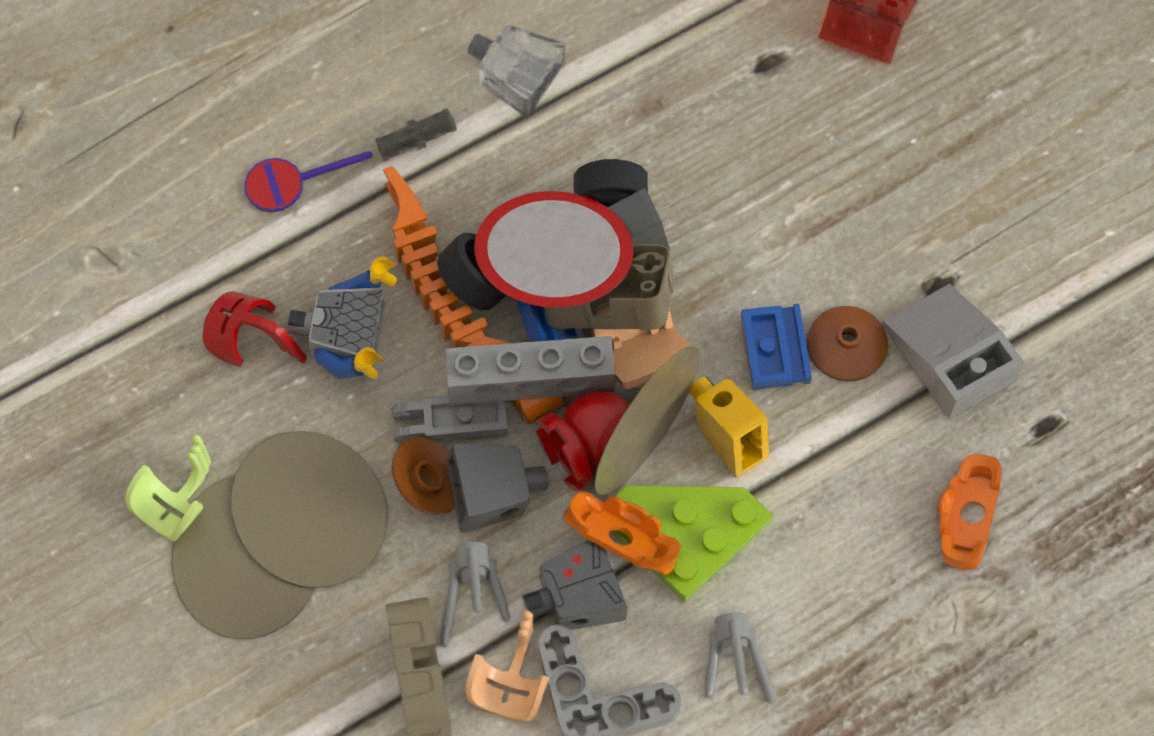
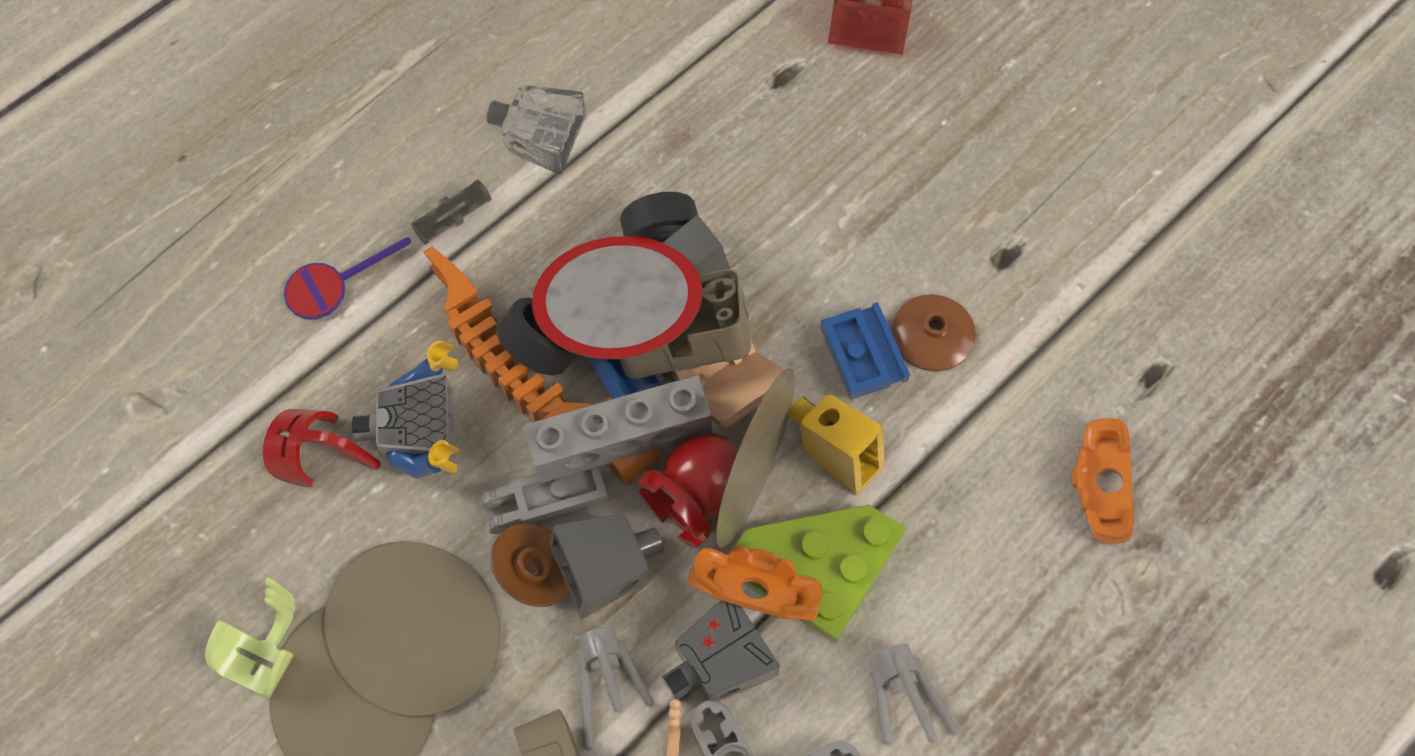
camera: 10 degrees left, 0 degrees up
light grey slope [882,284,1024,420] -> none

